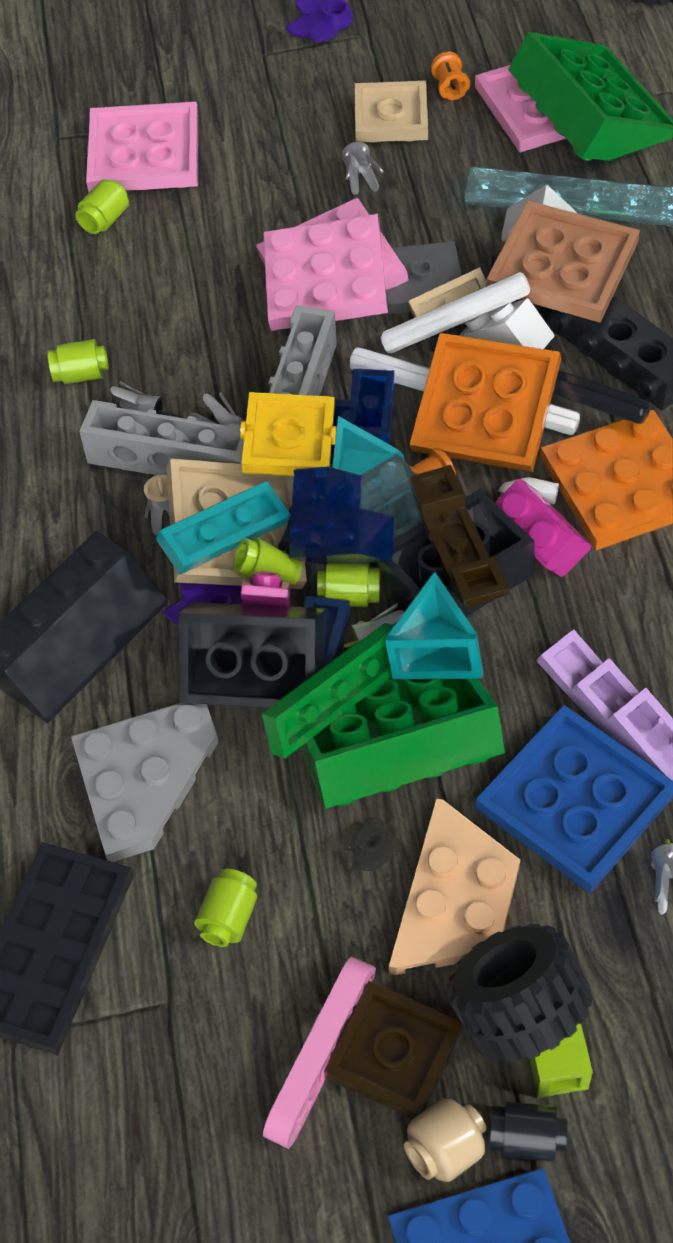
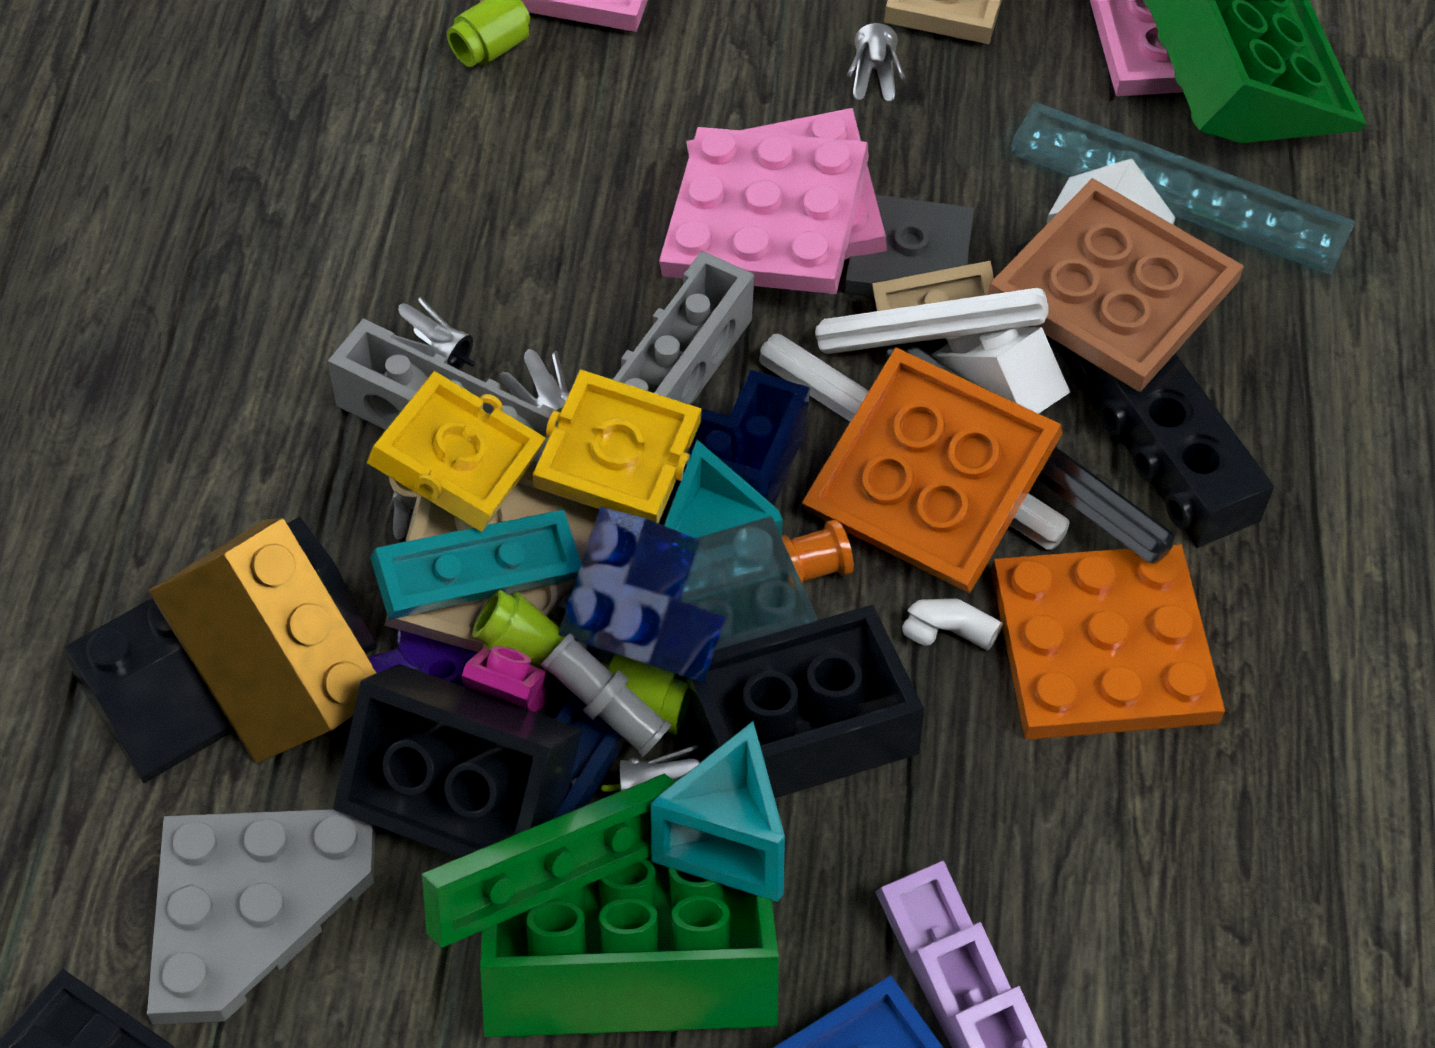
camera: 10 degrees right, 0 degrees up
lime brick [48,339,109,385] -> none
dark brown slope [409,465,510,607] -> none
dark pink brick [495,478,592,577] -> none
none -> pearl gold slope [148,518,376,763]
none -> yellow plate [366,371,546,532]
none -> light grey pin [540,633,671,757]

